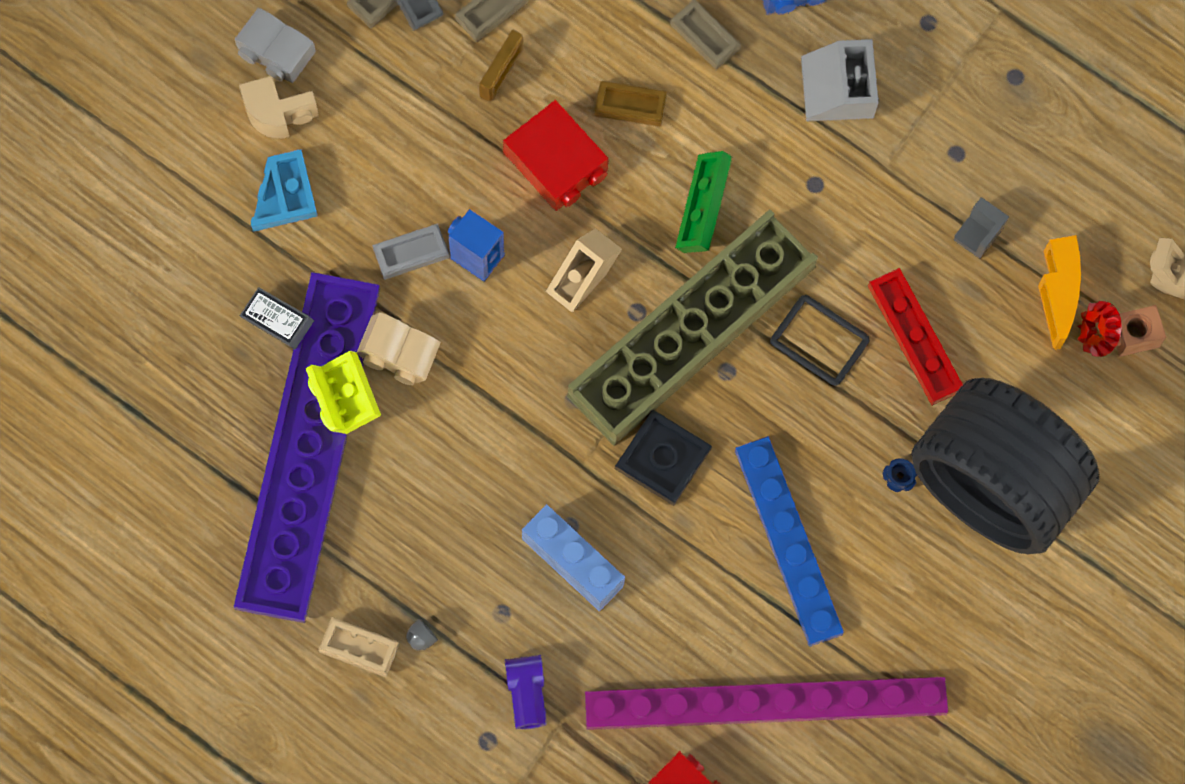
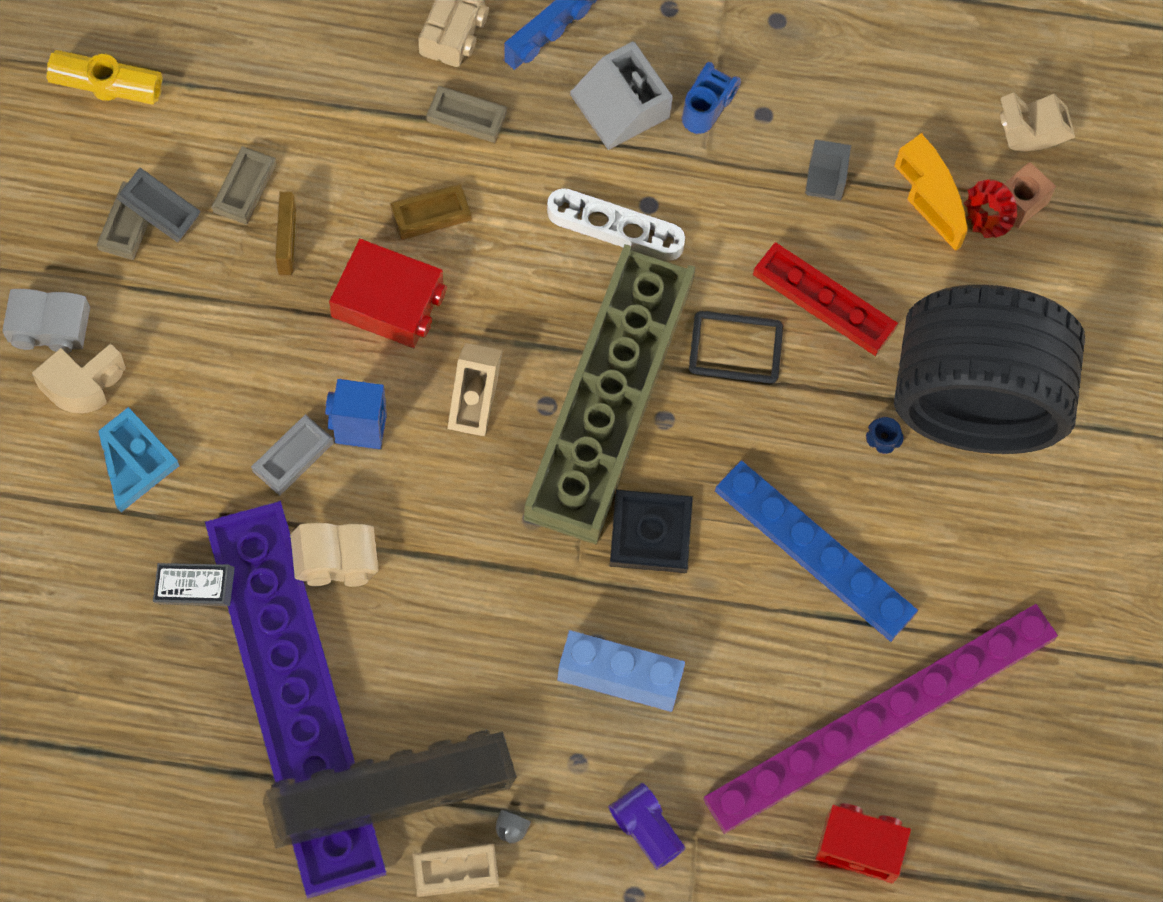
camera: 30 degrees left, 5 degrees down
neon yellow bracket [306,351,381,434] -> none
green plate [675,151,732,253] -> none
none -> clear smoke brick [263,730,517,849]
none -> white beam [547,188,685,261]
none -> blue piece [682,62,741,134]

